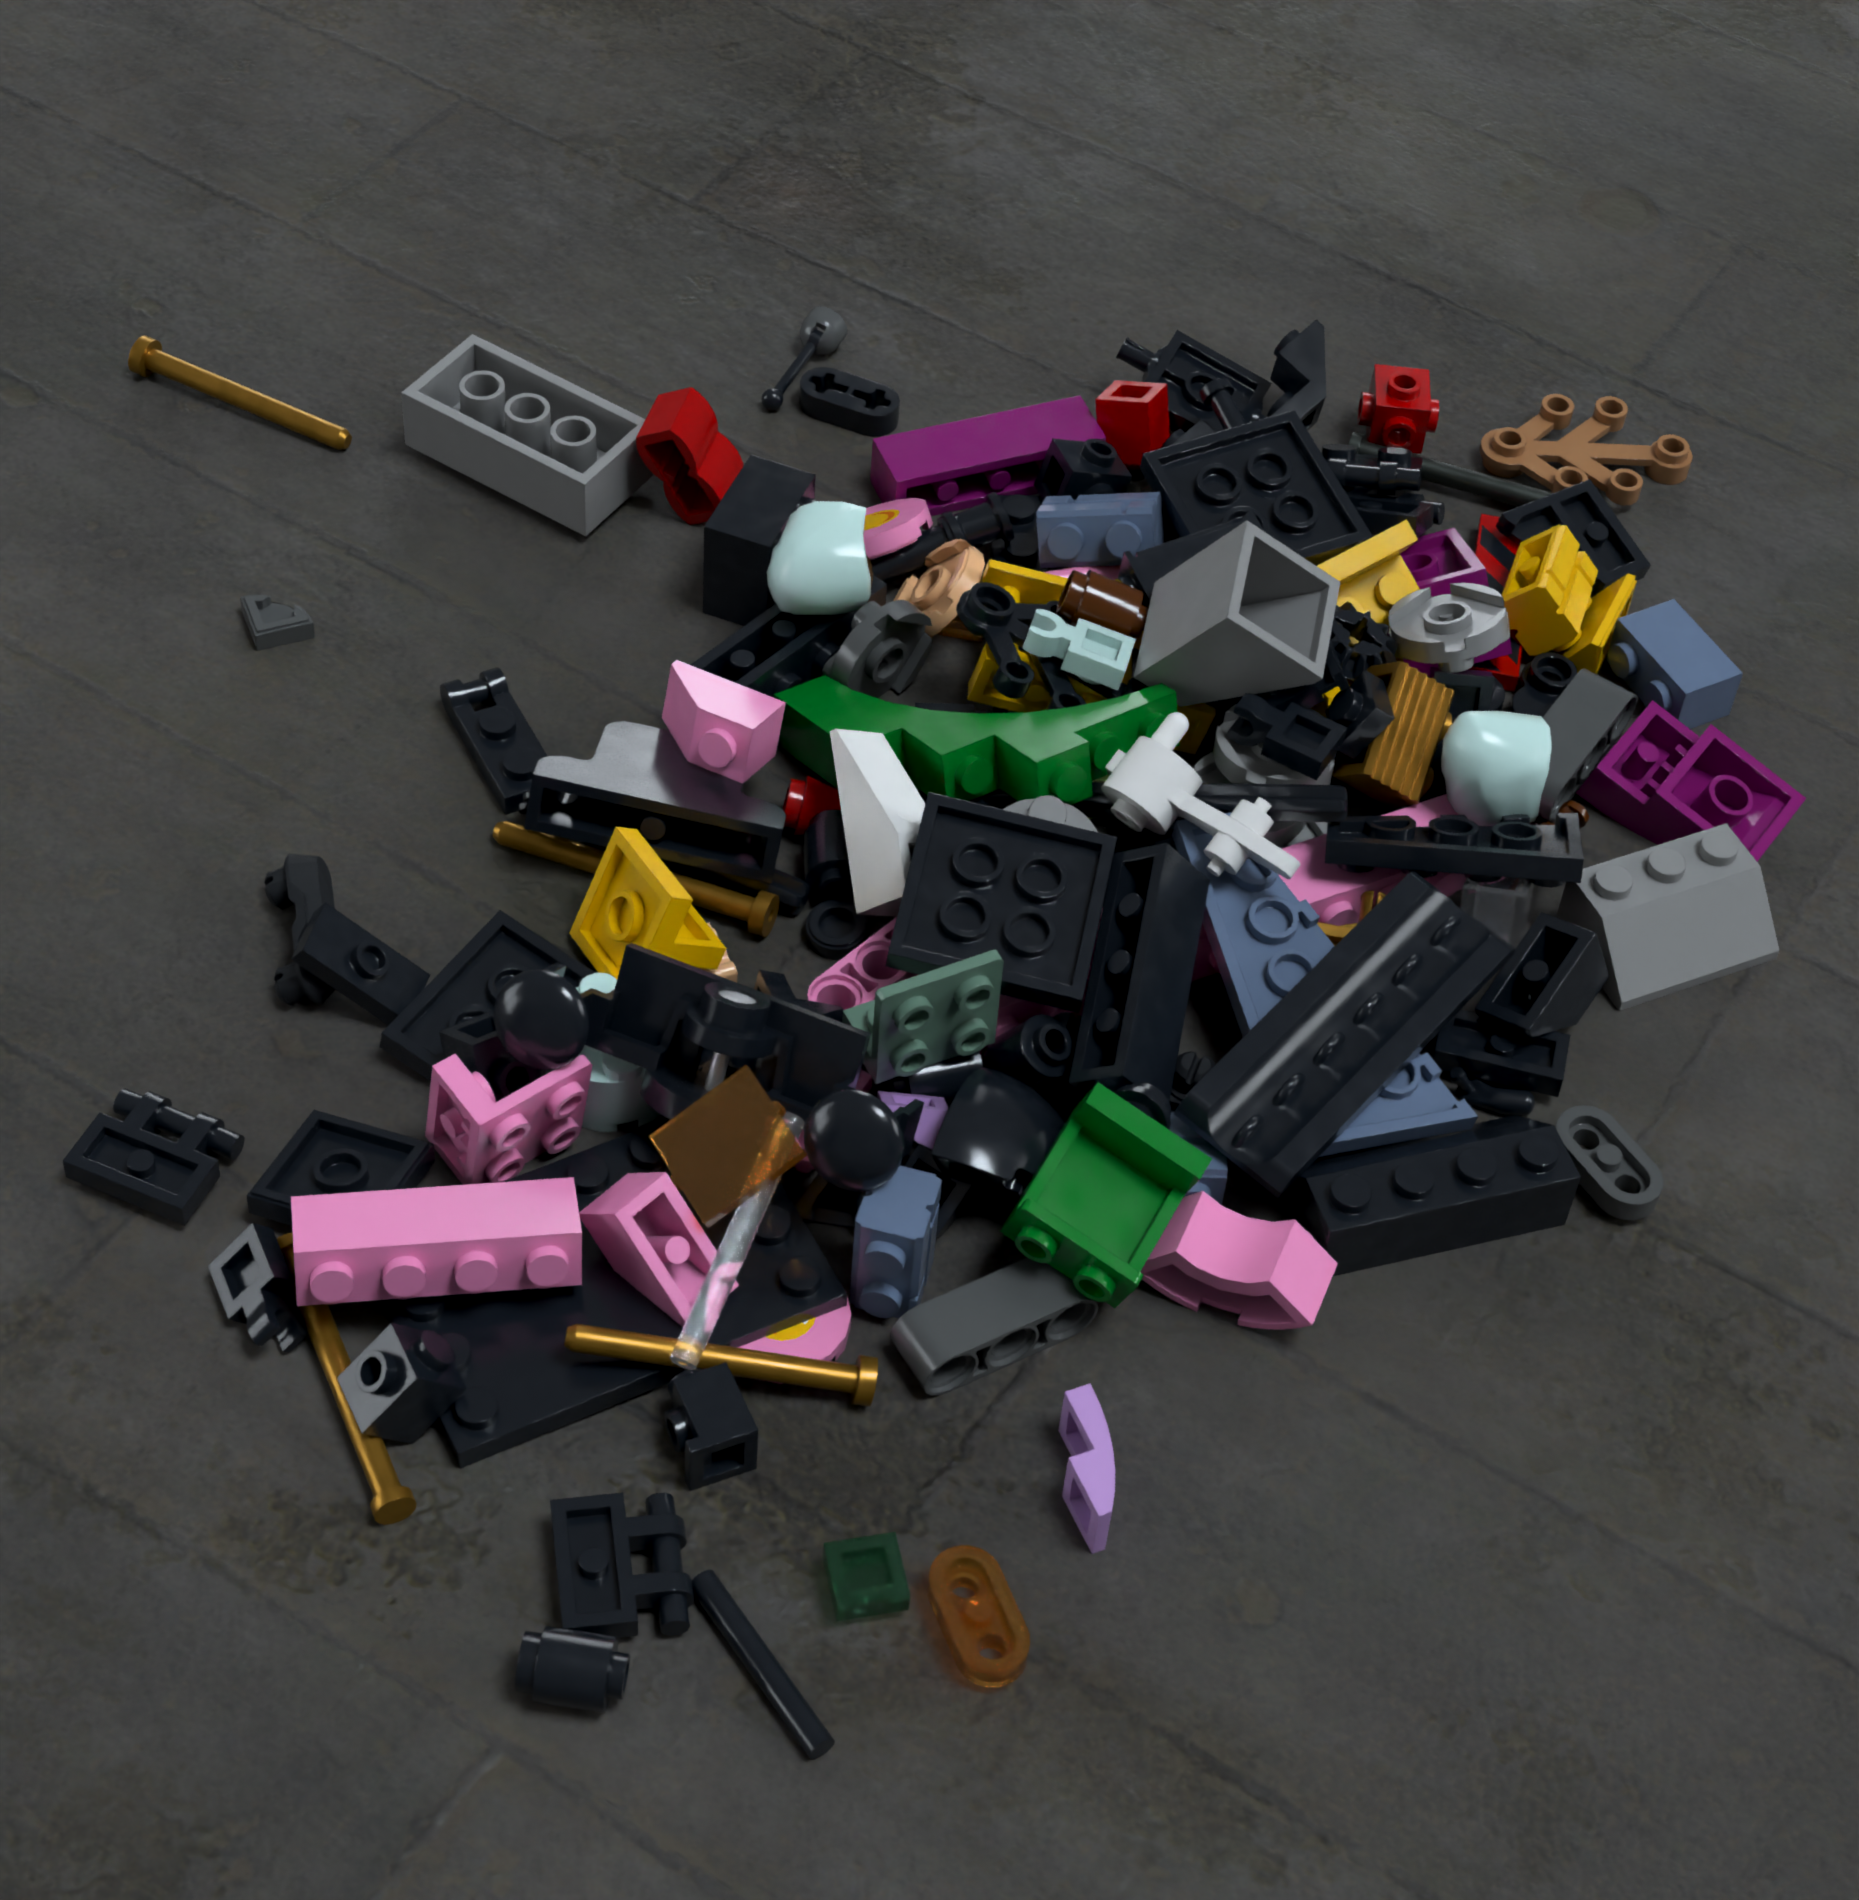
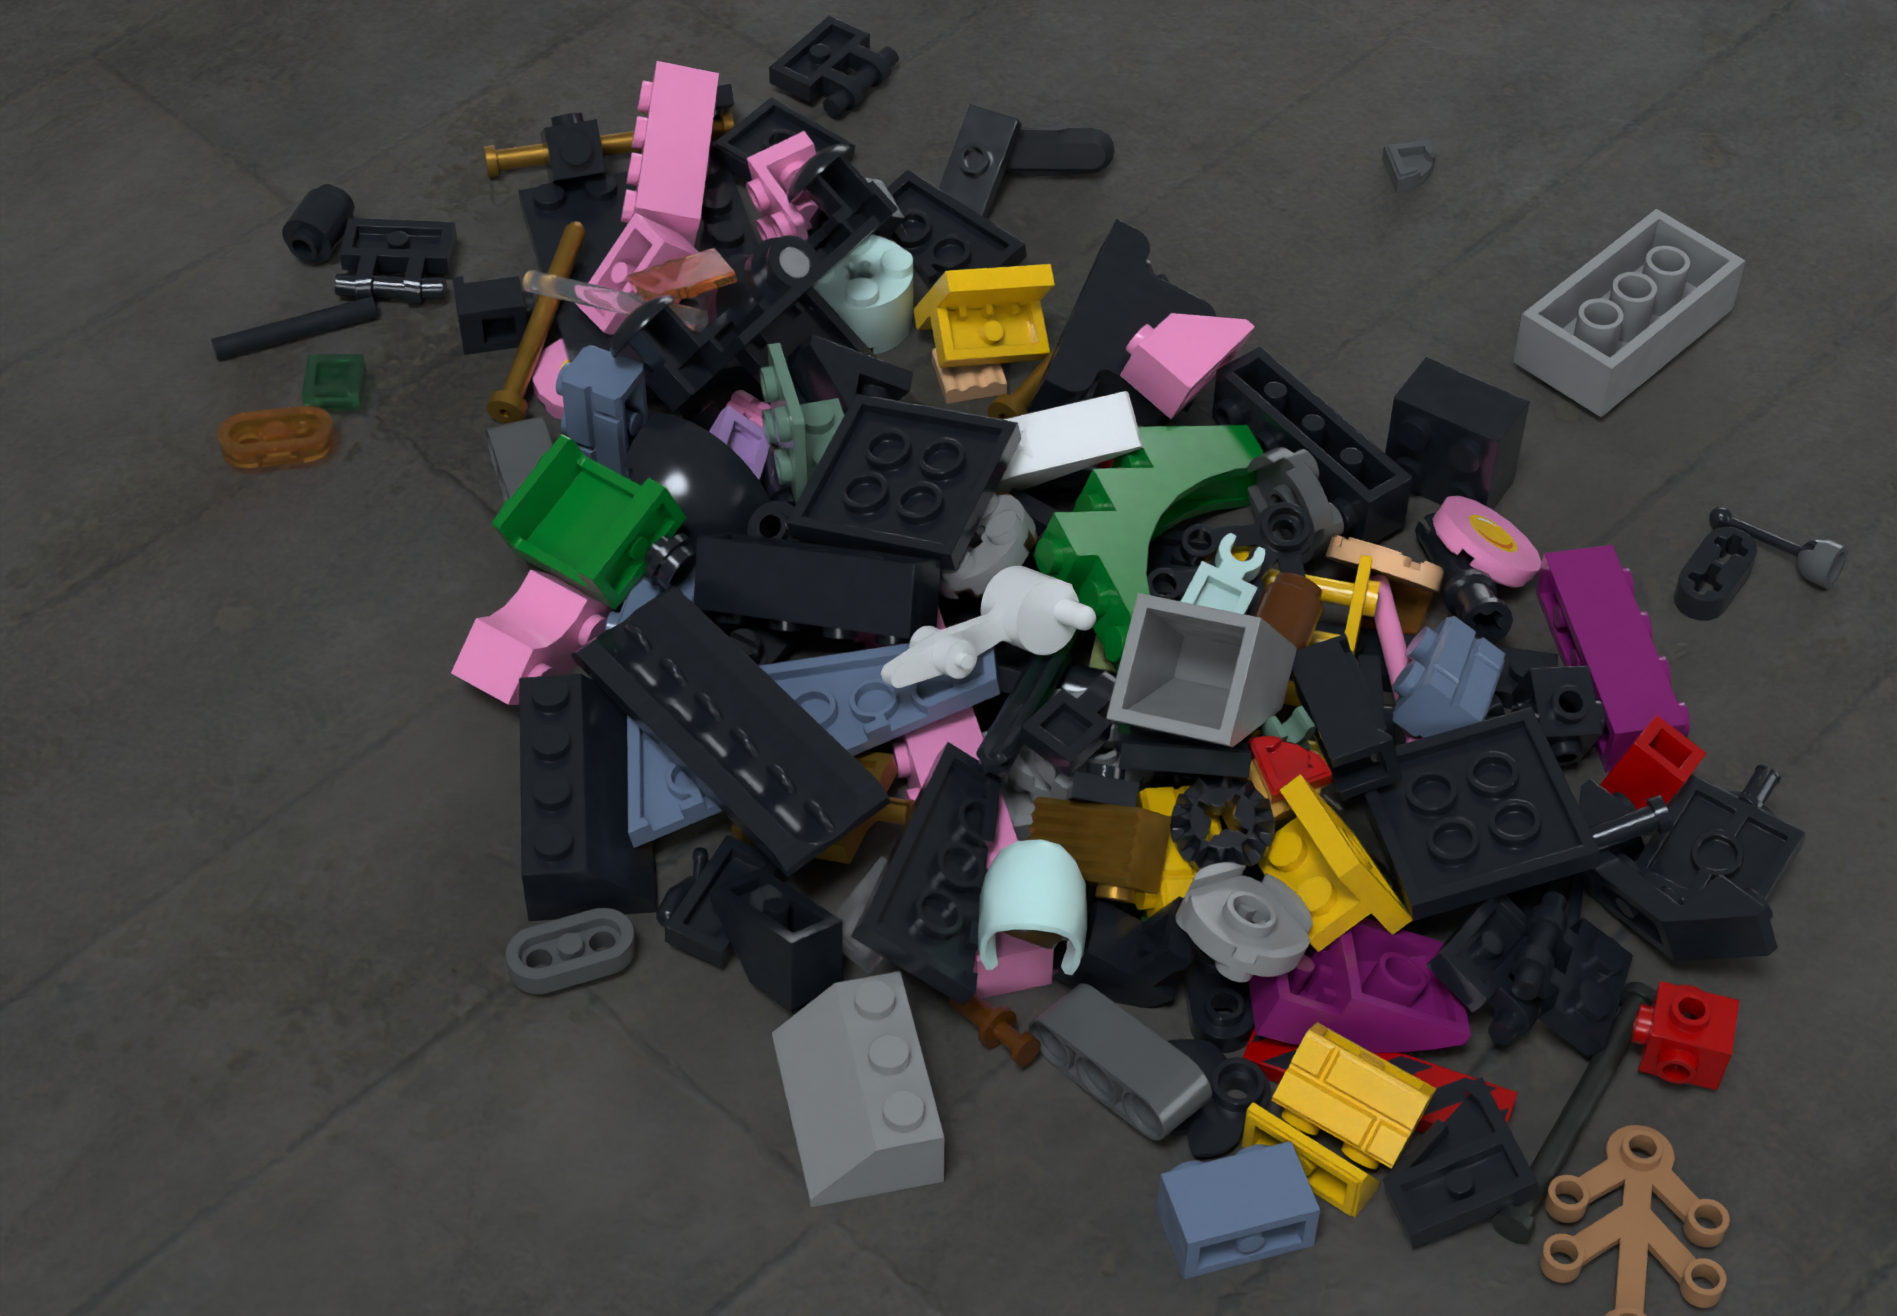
camera: 105 degrees right, 0 degrees up
pearl gold bar [128,335,352,450] -> none
black plate [440,667,547,815] -> none
red brick [636,387,744,525] -> none
light aqua piece [767,501,873,615] -> none
lavender slope [1058,1383,1115,1554] -> none
magenta slope [1576,700,1806,862] -> none

